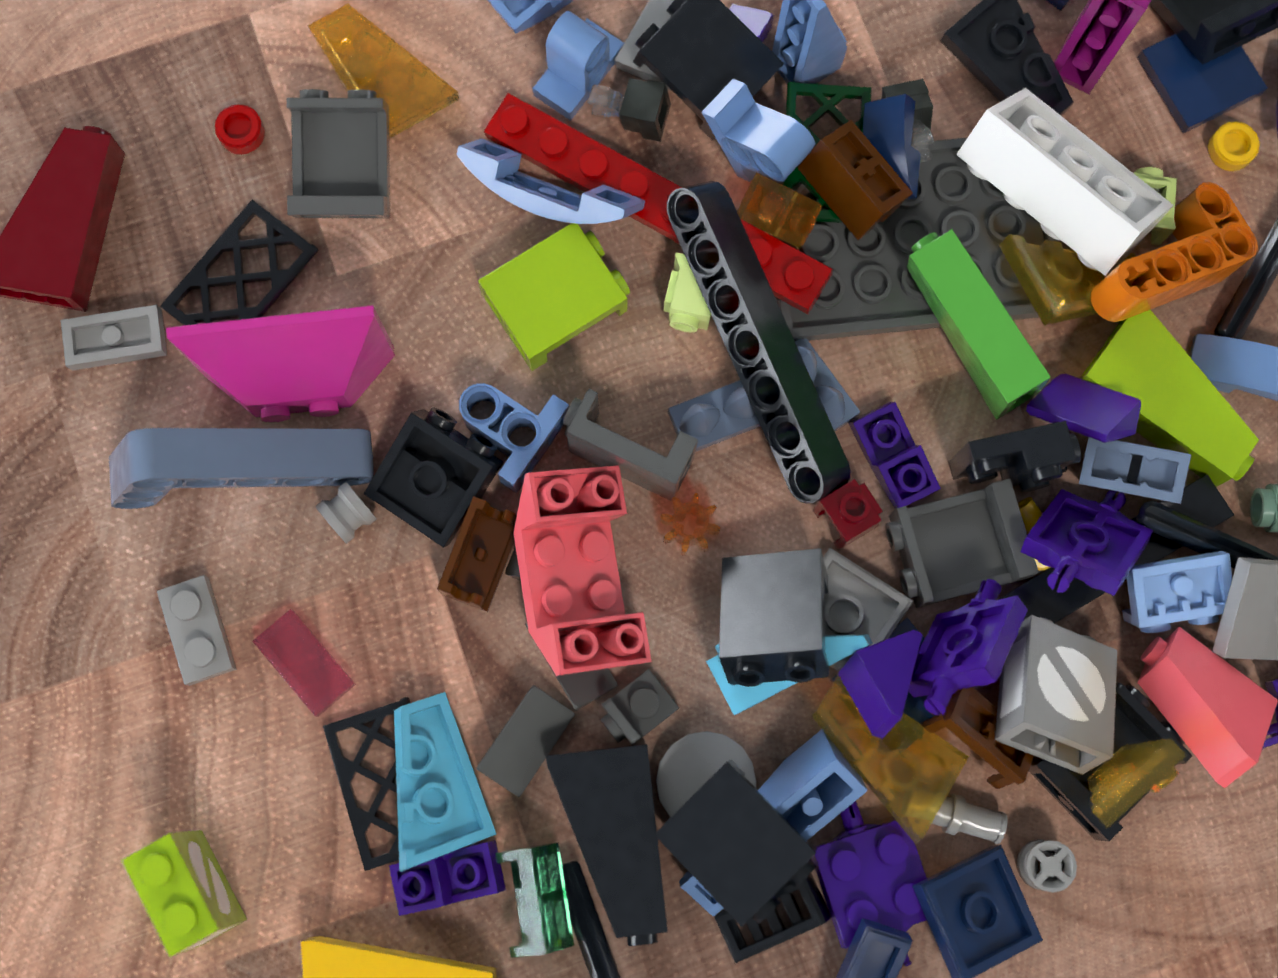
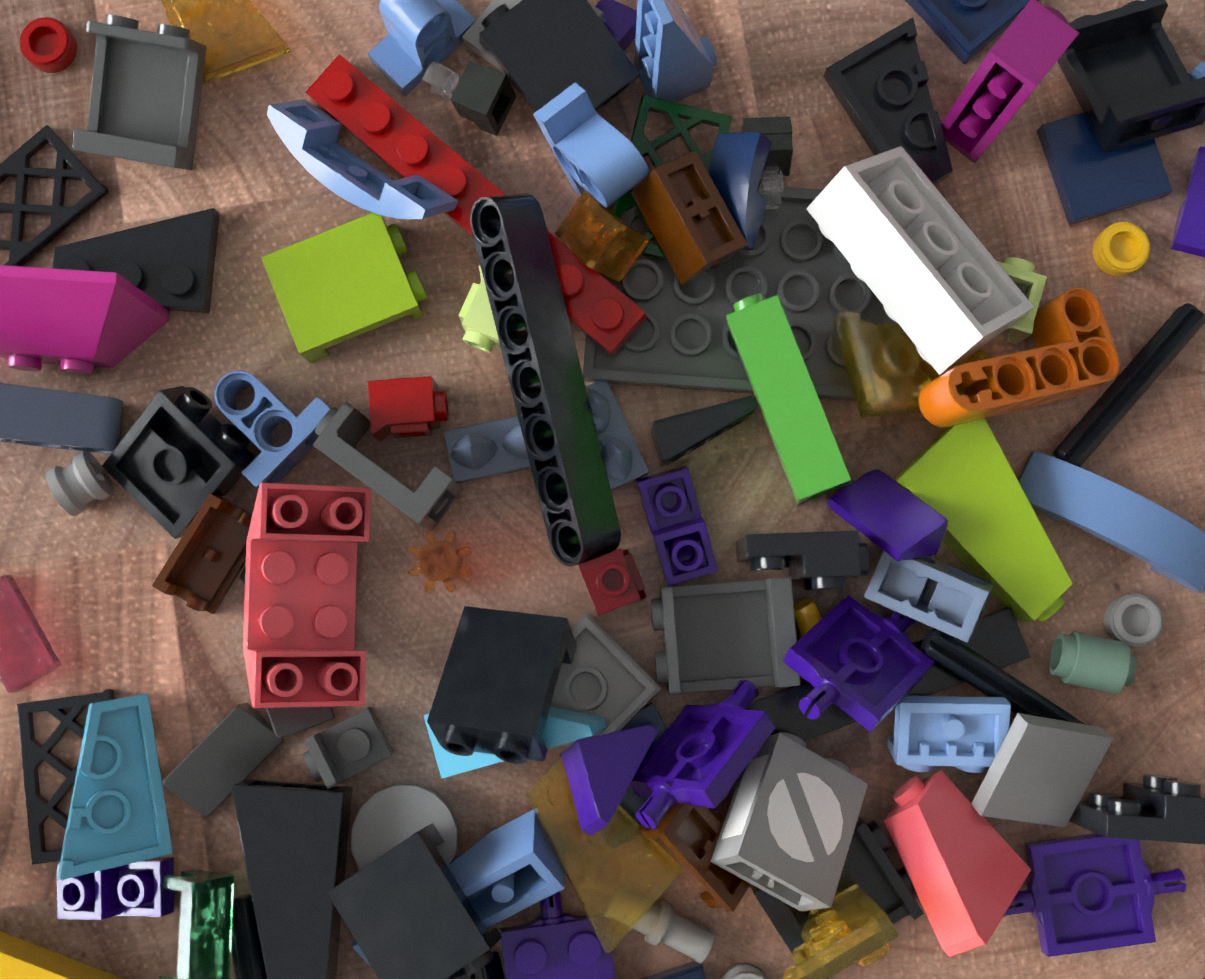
camera: 15 degrees right, 5 degrees up
none -> black wing [53,208,220,313]
none -> red window [367,376,449,441]
none -> black slope [651,395,758,467]

